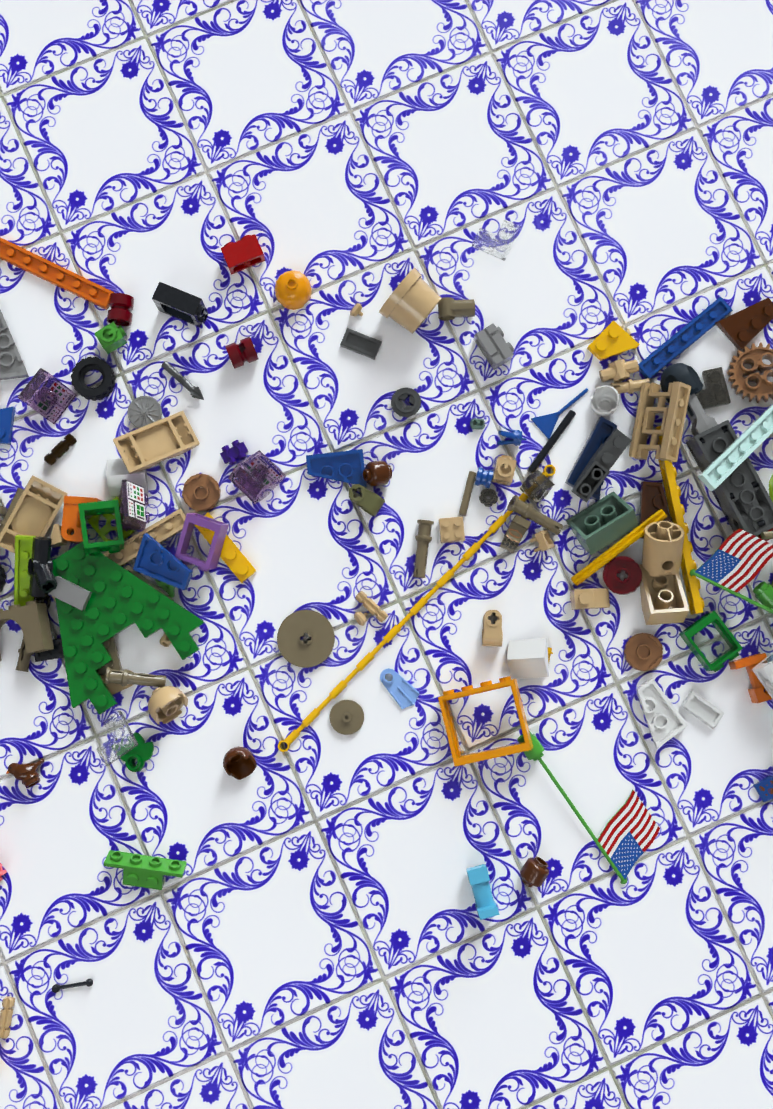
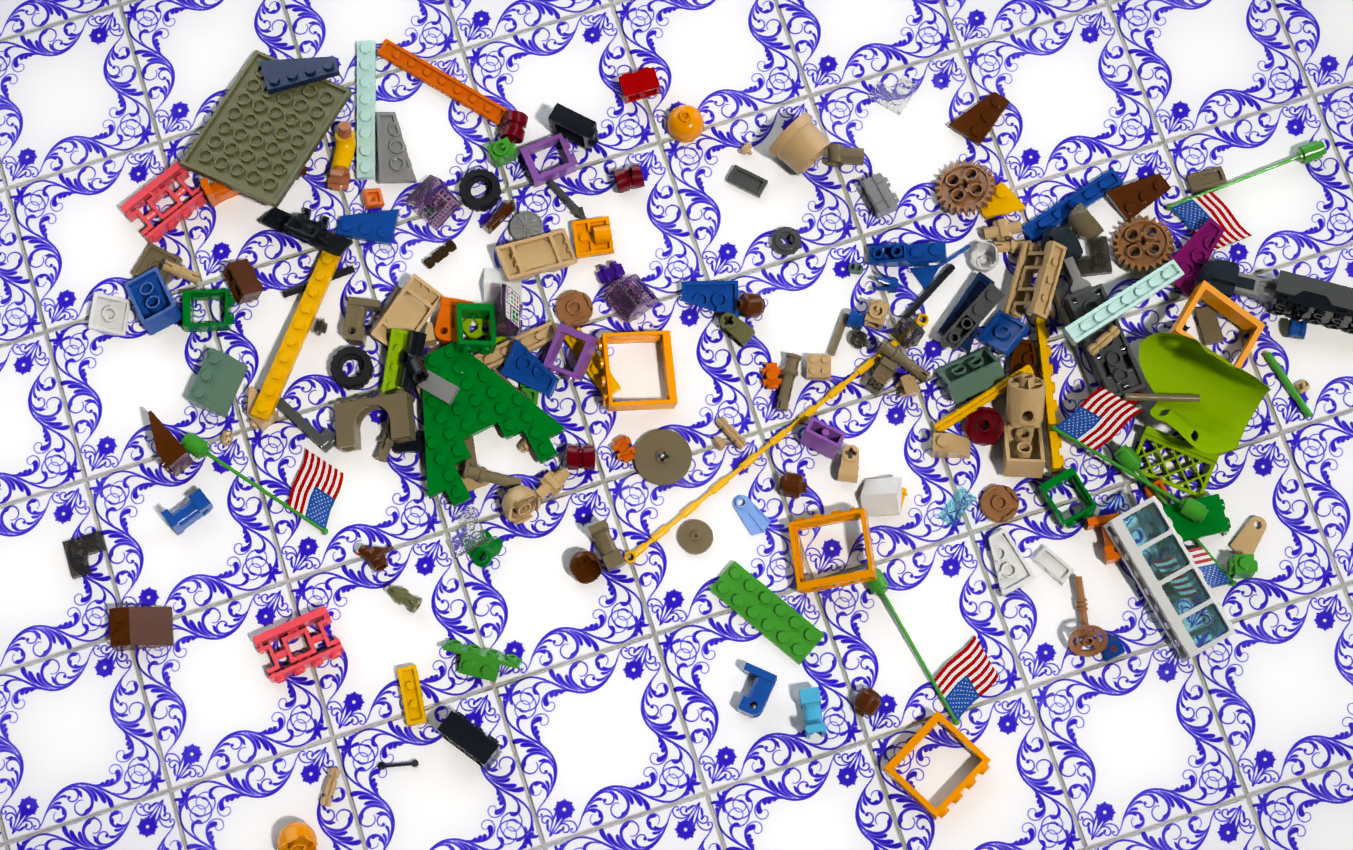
camera: 15 degrees right, 10 degrees down
none -> olive piece [387,586,423,614]
none -> yellow plate [397,665,427,727]
none -> black brick [437,711,502,771]
none -> slope [480,200,515,234]
none -> medium lavender window [520,133,578,188]
none -> tan axle [535,466,571,501]
none -> dark red wheel [567,445,595,470]
none -> light orange plate [572,216,614,259]
none -> dark tan piece [588,519,626,573]
none -> light orange window [597,330,678,412]
none -> orange piece [612,435,636,464]
none -> bright green plate [710,561,825,665]
none -> blue piece [738,663,777,718]
none -> orange piece [762,363,782,390]
none -> reddish brown head [778,472,807,499]
none -> medium lavender brick [799,417,846,460]
none -> blue slope [869,241,947,267]
none -> light orange window [883,711,991,820]
none -> medium nougat gear [935,160,996,217]
none -> clear light blue slope [938,487,977,528]
none -> reddish brown wing [948,92,1010,146]
none -> blue tile [976,310,1030,357]
none -> dark tan cylinder [1068,202,1104,240]
none -> medium nougat dish [1068,576,1108,657]
none -> tan axle [1087,325,1120,356]

